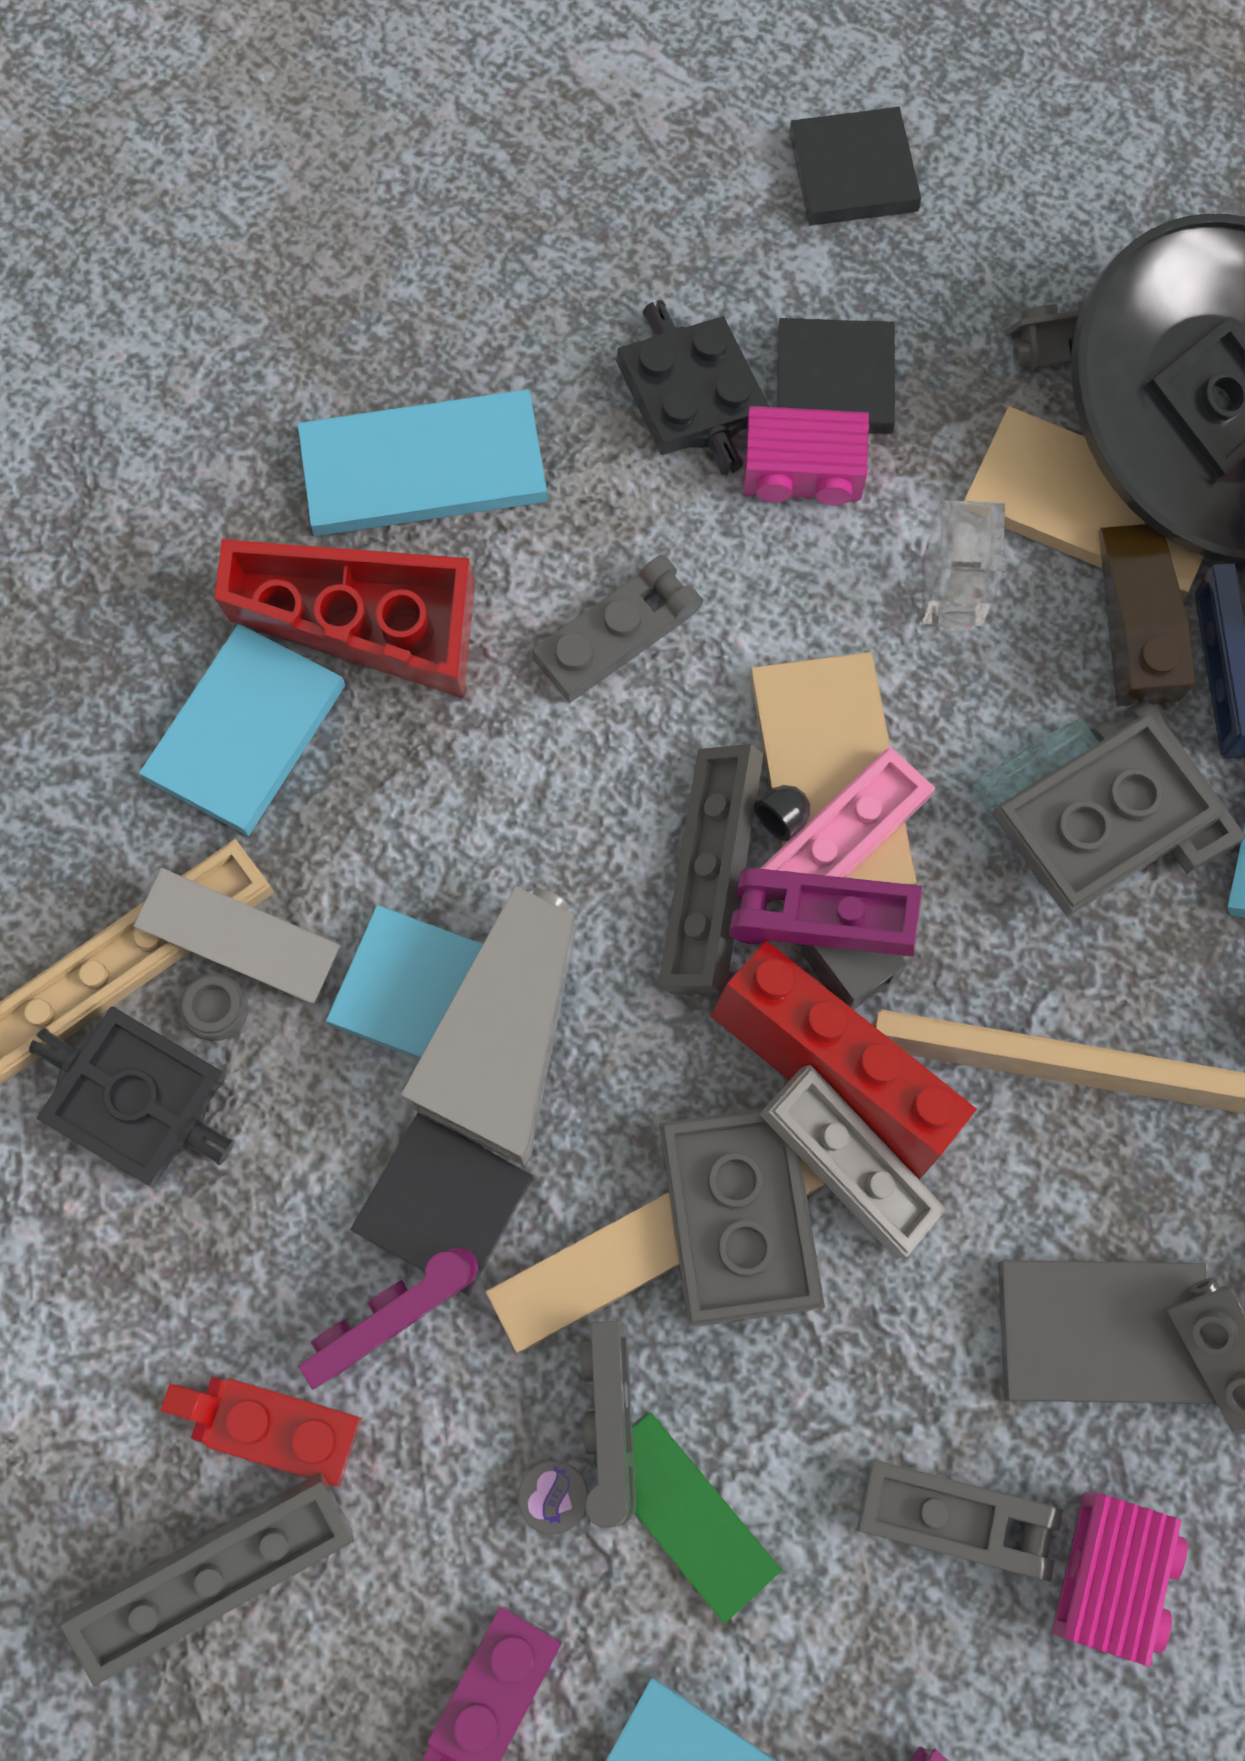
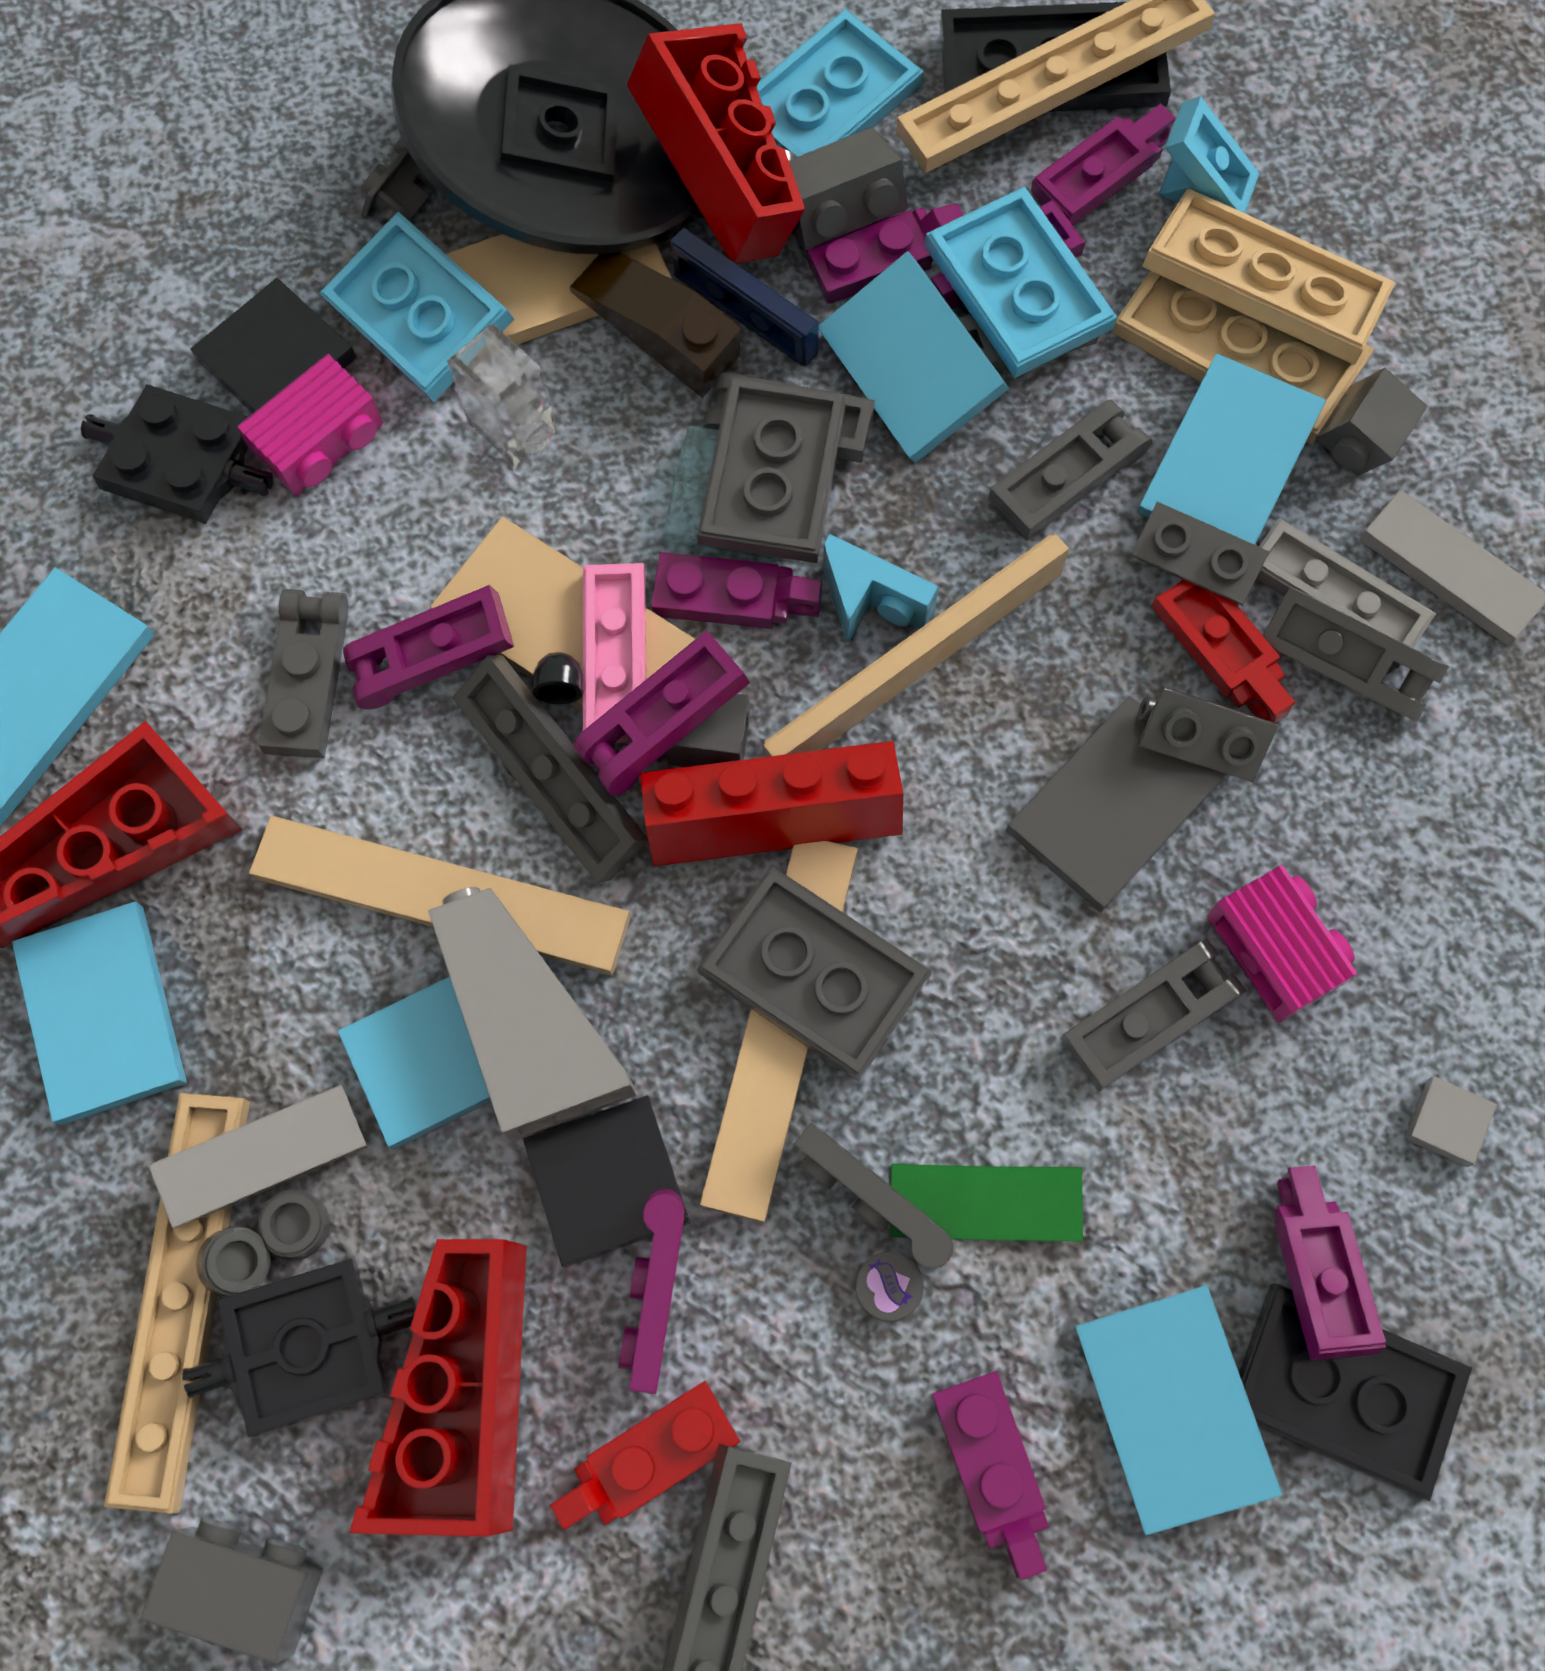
camera: 45 degrees left, 0 degrees up
light grey tile [759,1065,946,1259] -> none
black tile [789,106,921,226] -> none
none -> dark grey tile [196,1227,270,1297]
none -> tan tile [249,815,631,976]
none -> medium azure tile [319,212,514,402]
none -> magenta plate [343,585,514,710]
none -> red wedge [349,1239,527,1537]
none -> magenta hinge [651,552,822,629]
none -> medium azure slope [823,534,939,642]

